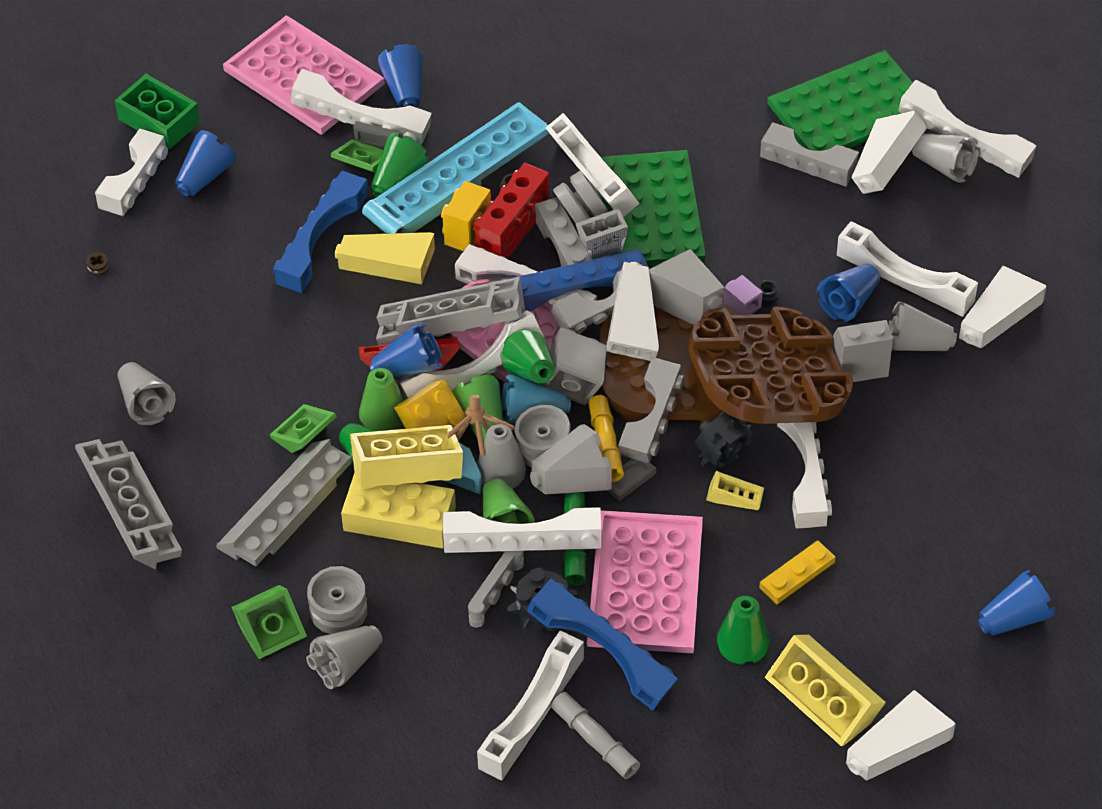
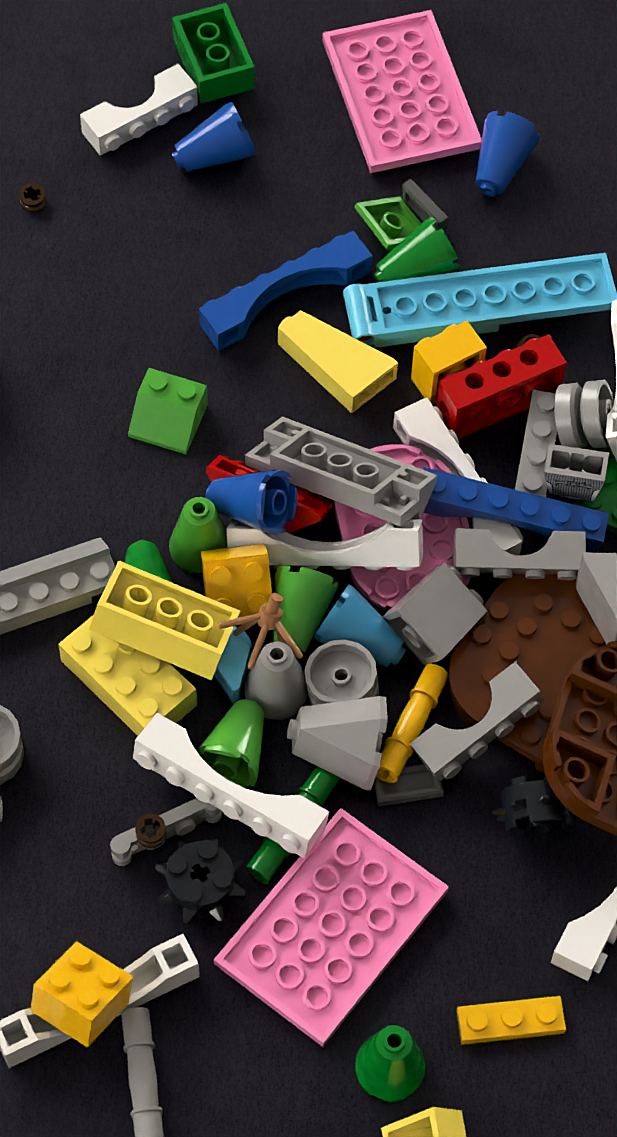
camera: 30 degrees right, 10 degrees up
bright green slope [270,404,337,453] -> none
white arch [291,69,432,145] -> none
green cone [500,329,554,384] -> none
blue arch [527,579,678,711] -> none
white slope [606,262,659,361] -> none
light yellow slope [706,471,764,510] -> none
none -> yellow brick [30,941,133,1047]
none -> bright green slope [128,368,208,455]
none -> dark brown bush [135,813,166,848]

